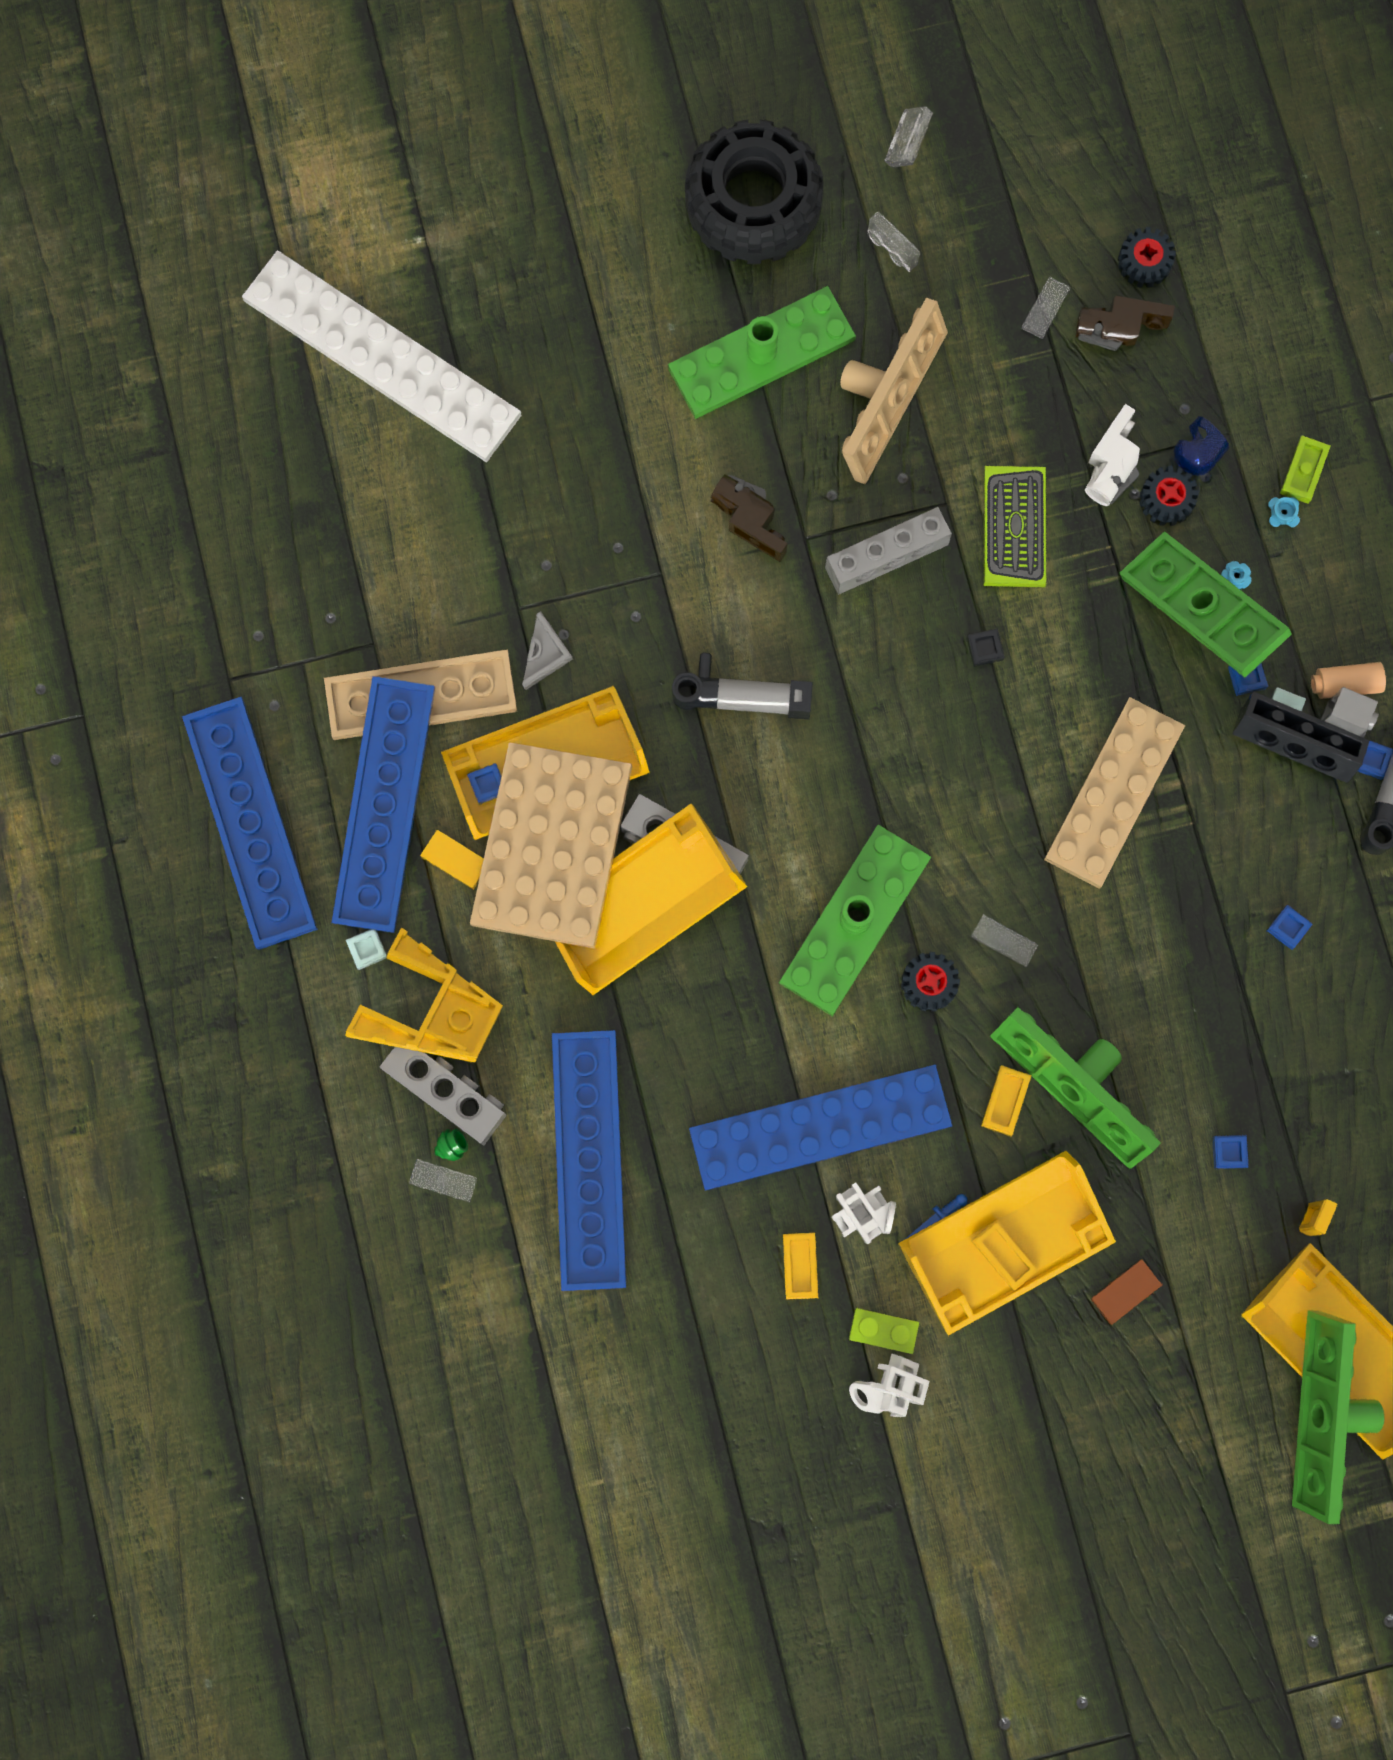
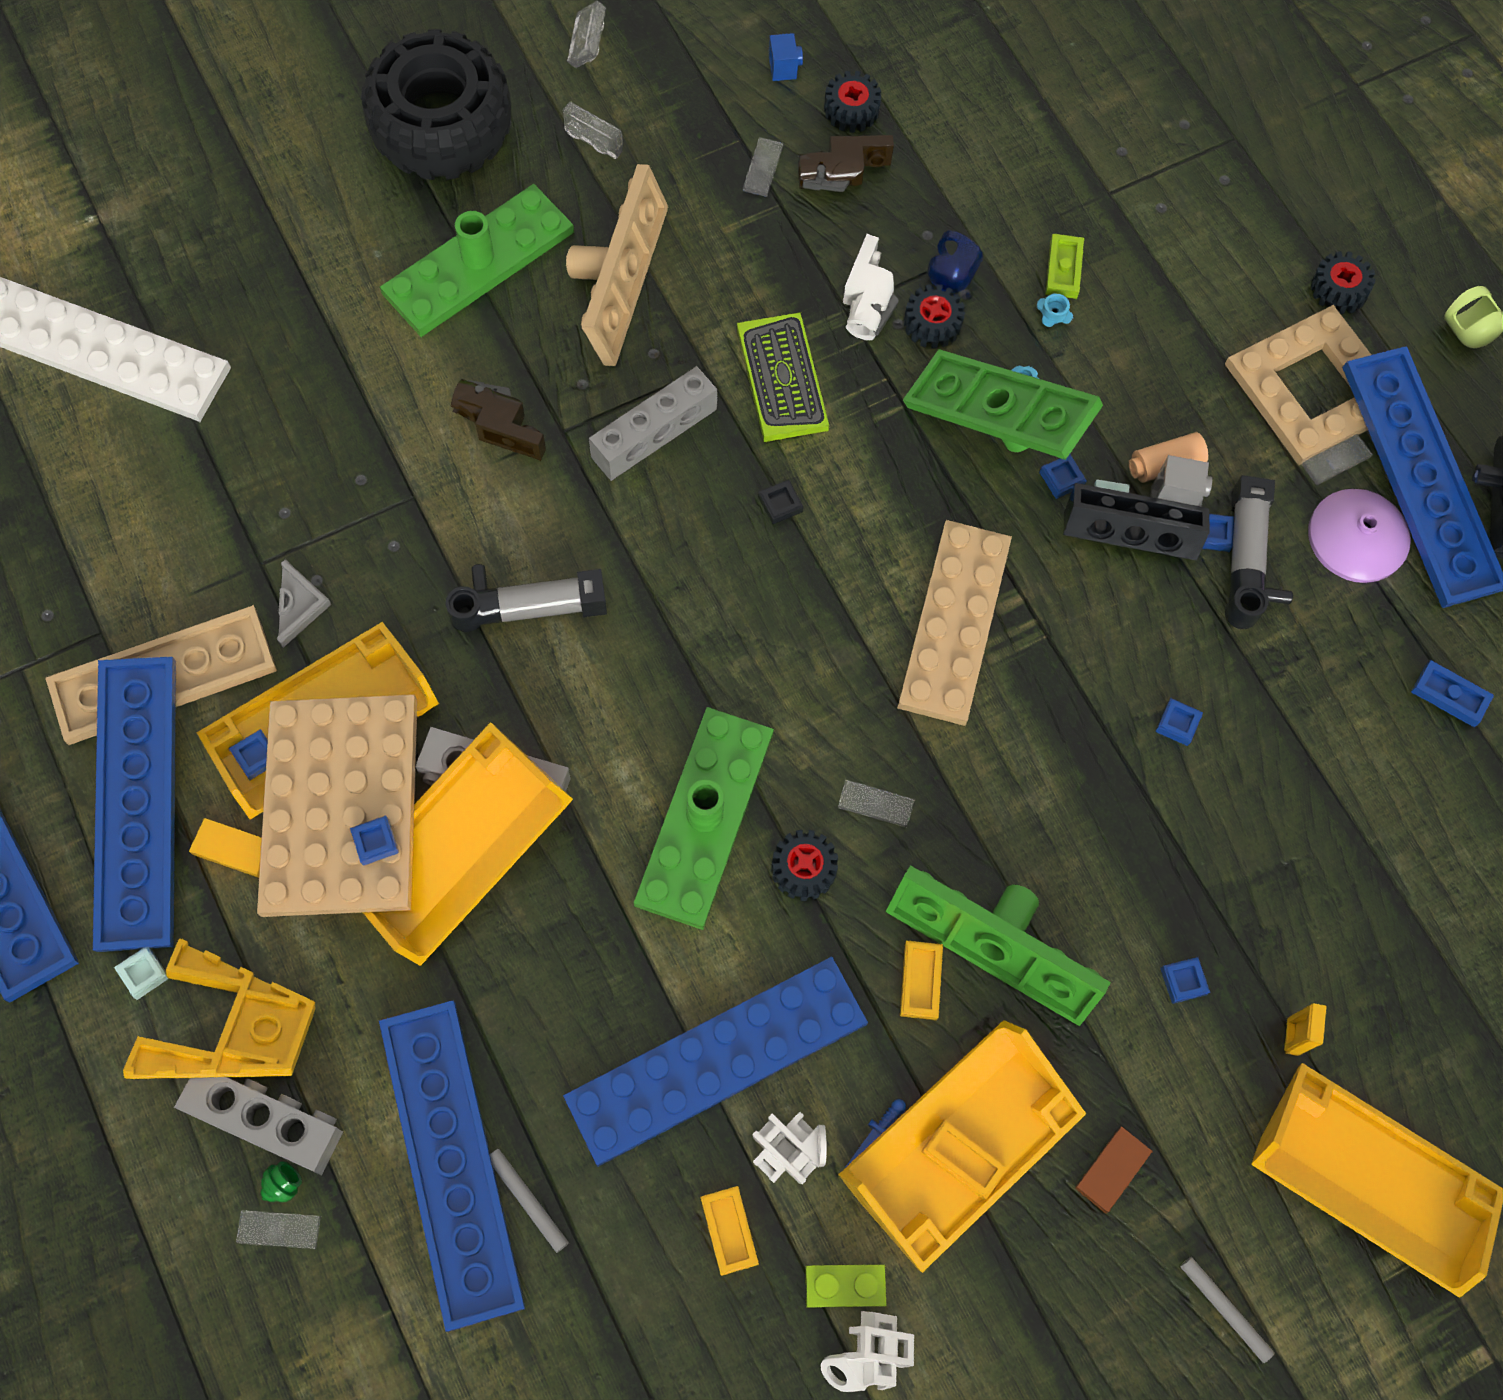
camera: 20 degrees left, 10 degrees down
bright green plate [1292,1310,1384,1524] -> none
none -> blue tile [350,816,399,866]
none -> light grey bar [490,1149,569,1253]
none -> blue plate [768,33,803,81]
none -> light grey bar [1180,1256,1275,1363]

